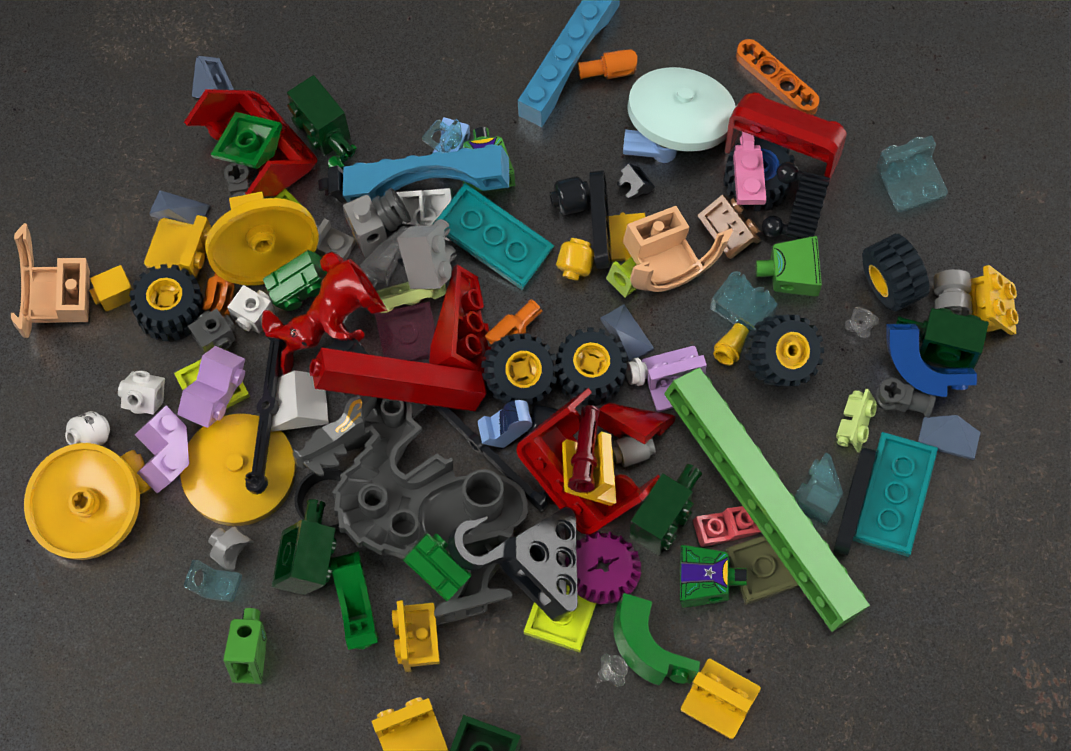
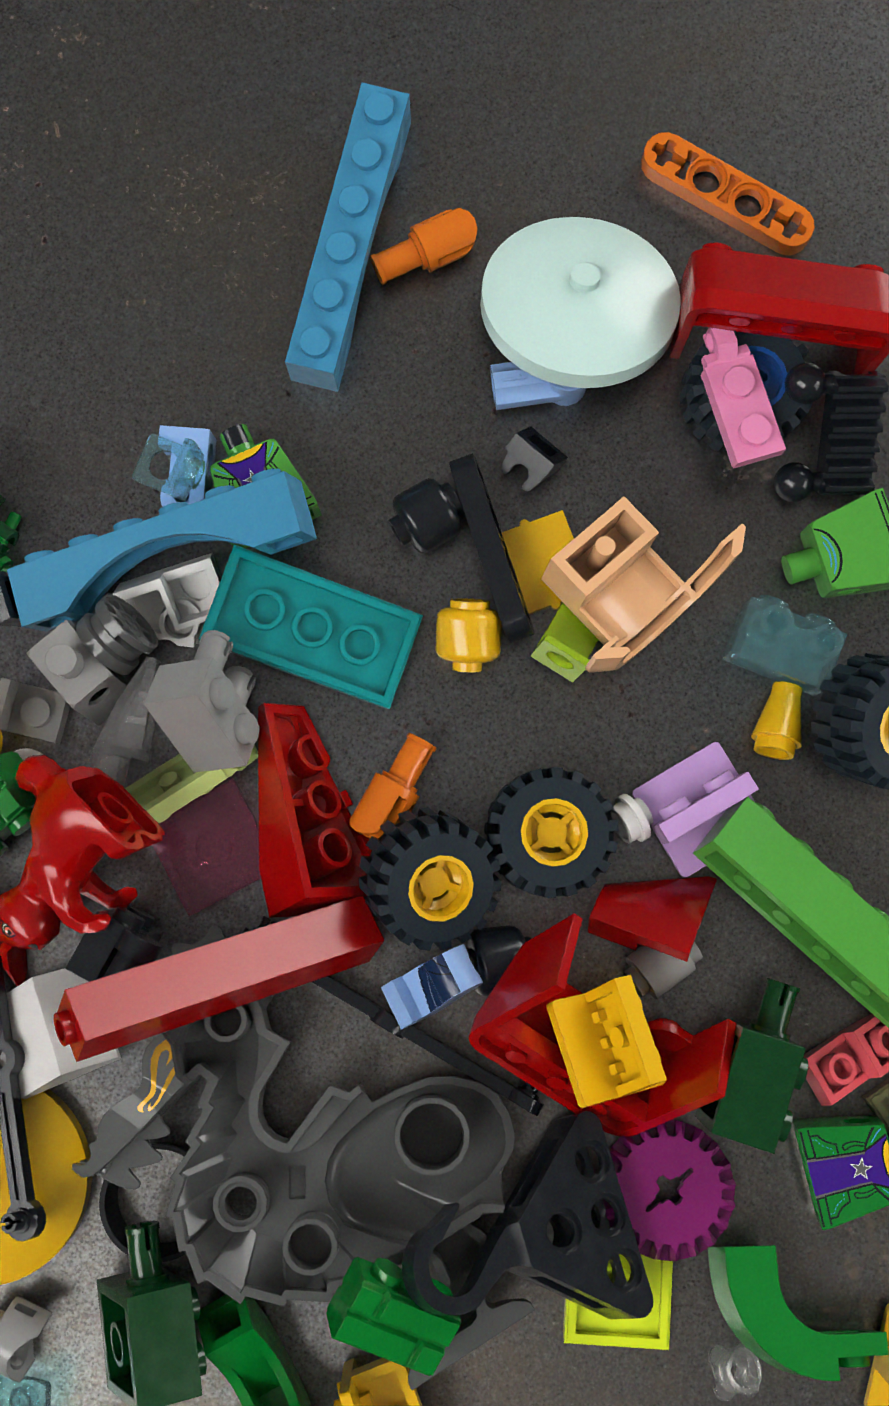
camera: 15 degrees left, 15 degrees up
dark red pin [568,405,600,493] -> none
sand blue slope [600,304,654,362] -> none
bracket [697,194,761,259] -> none

